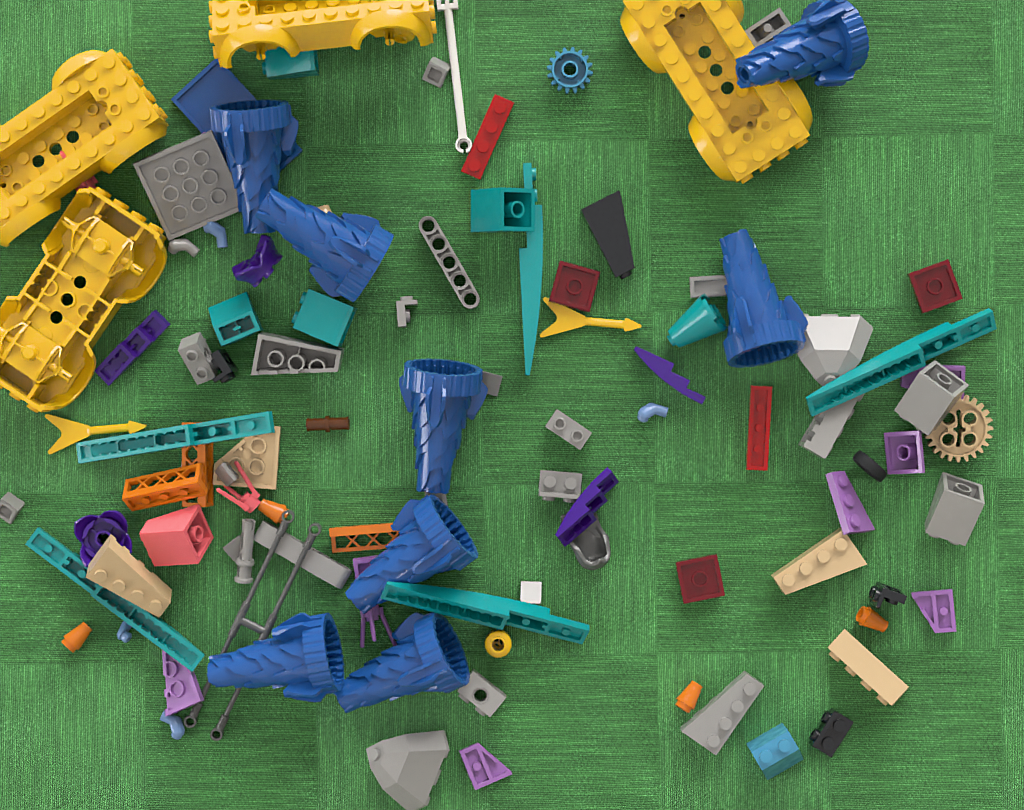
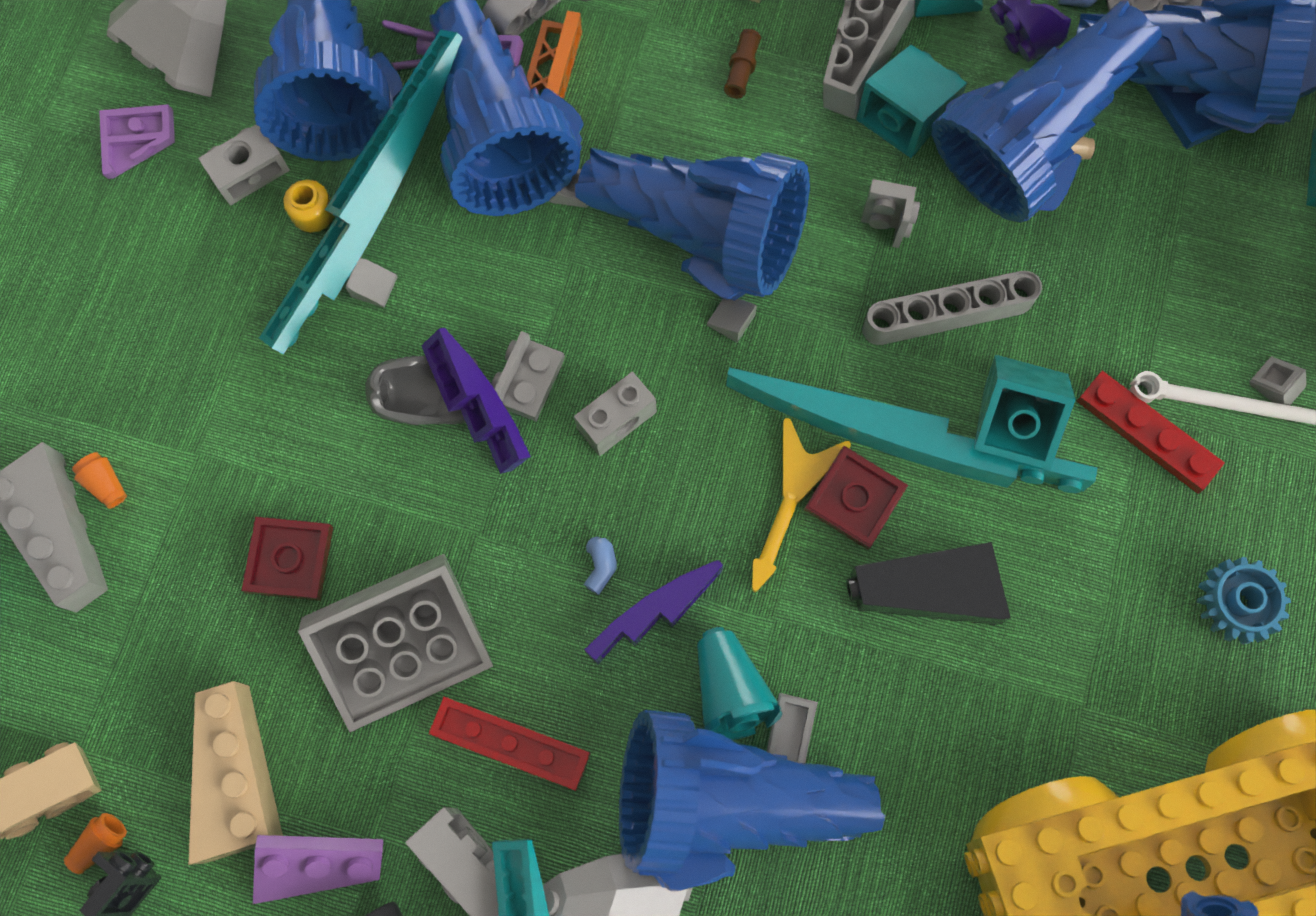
camera: 110 degrees right, 15 degrees down
none -> light grey slope [298,554,493,732]

